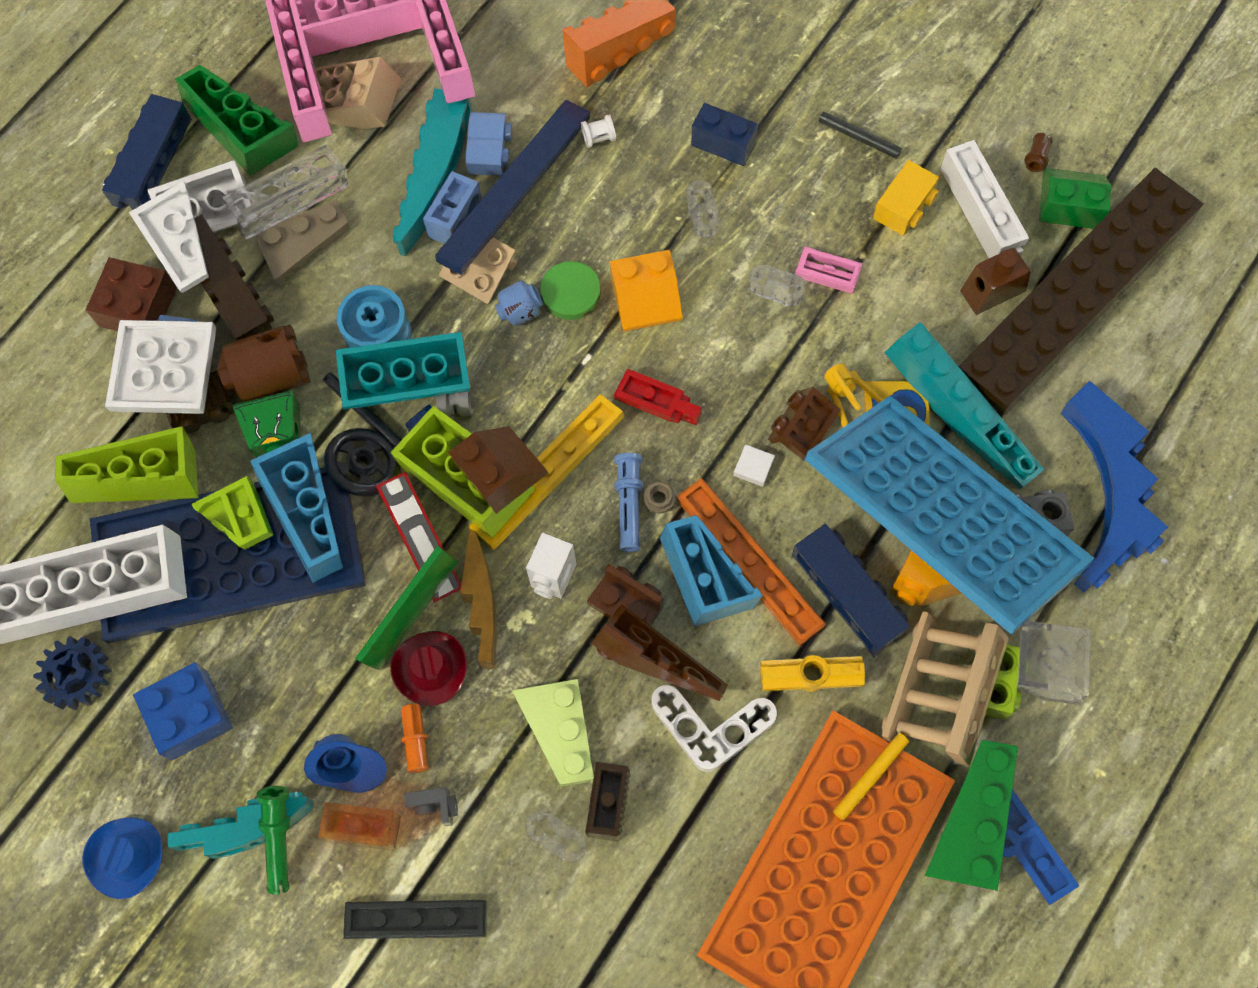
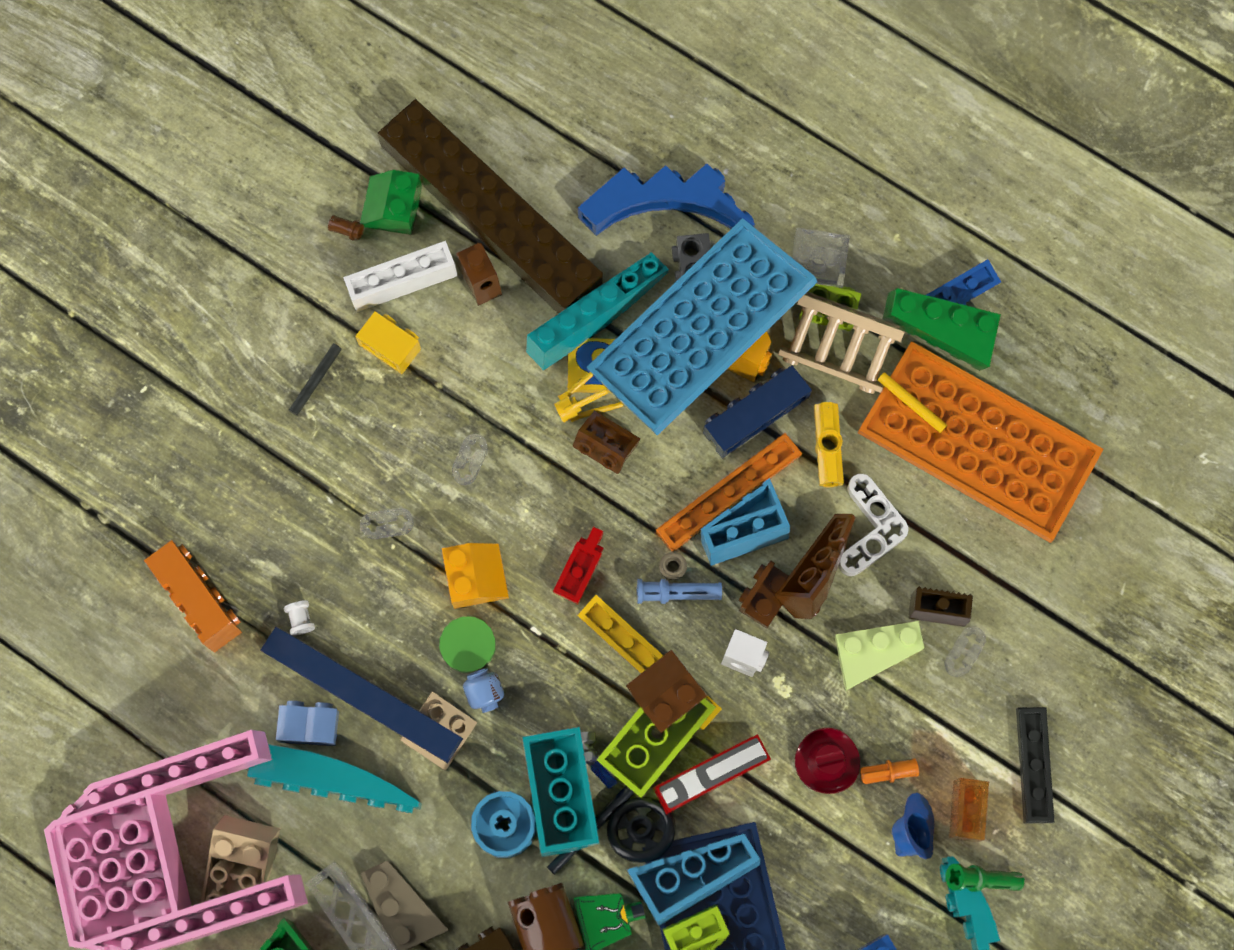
camera: 95 degrees left, 5 degrees up
green slope [355,546,459,670] -> none
dark grey bracket [404,787,458,826] -> none
medium blue brick [423,171,482,244] -> none
pearl gold slope [460,530,497,669] -> none
dark blue brick [691,103,758,166] -> none
white tile [733,444,775,487] -> none
bright pink tile [795,246,863,294] -> none

